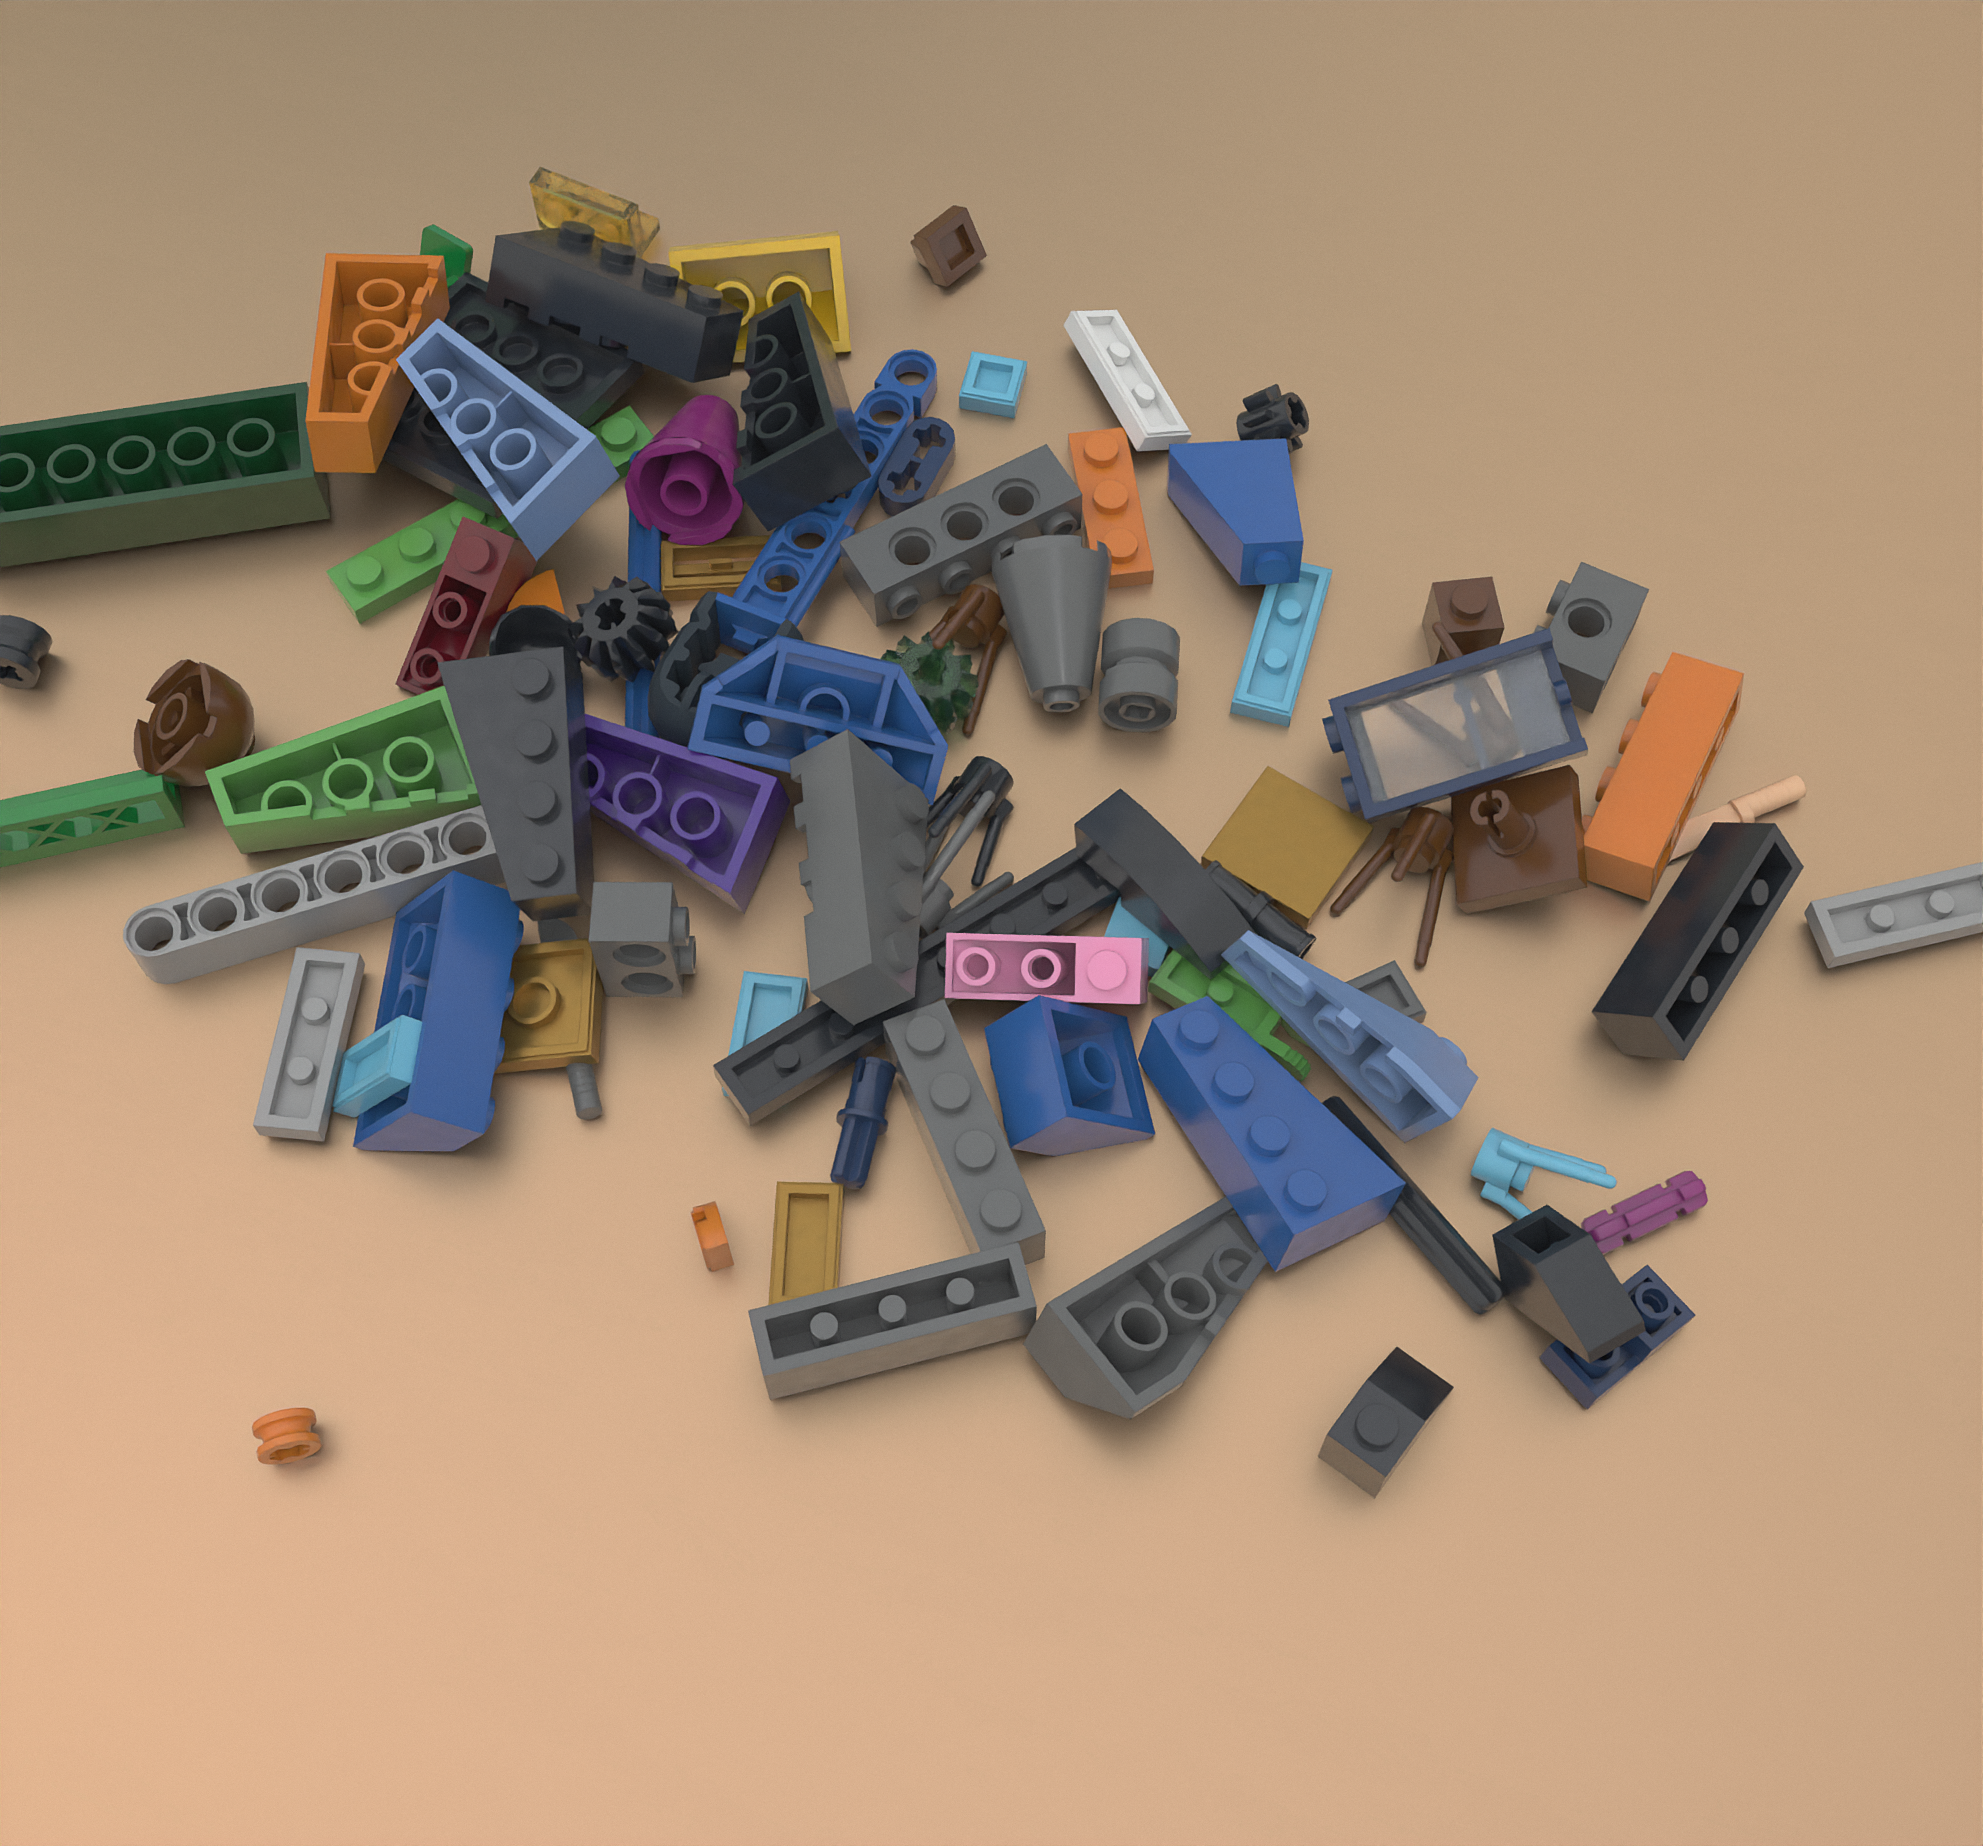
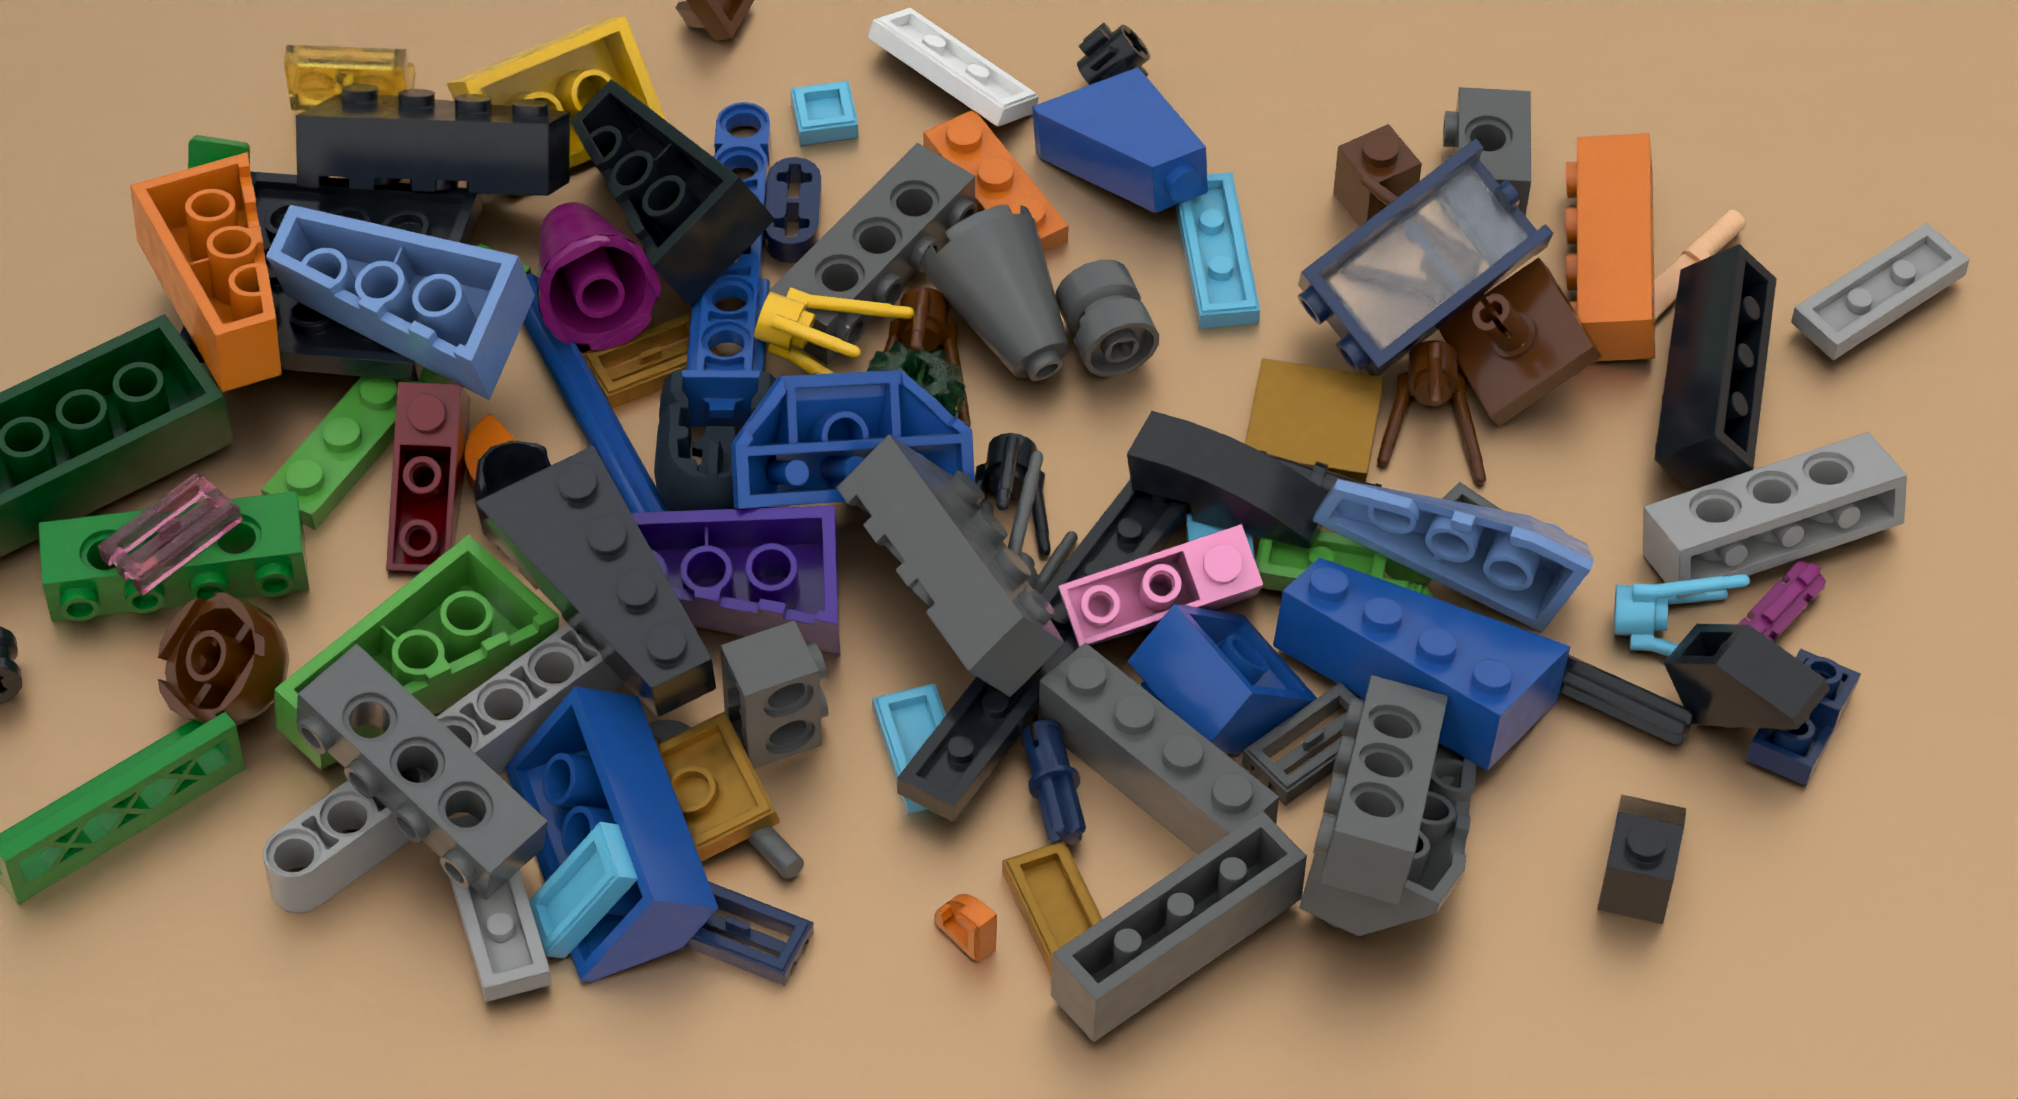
camera: 25 degrees left, 10 degrees down
black gear [569,576,679,683] -> none
none -> green brick [39,491,309,622]
none -> clear pink tile [98,471,242,595]
none -> dark grey brick [296,644,548,900]
none -> dark blue tile [684,881,814,986]
none -> yellow plant [754,287,914,374]
none -> dark grey tile [1242,682,1357,806]
none -> dark grey brick [1313,675,1448,905]
none -> light grey brick [1643,432,1907,599]

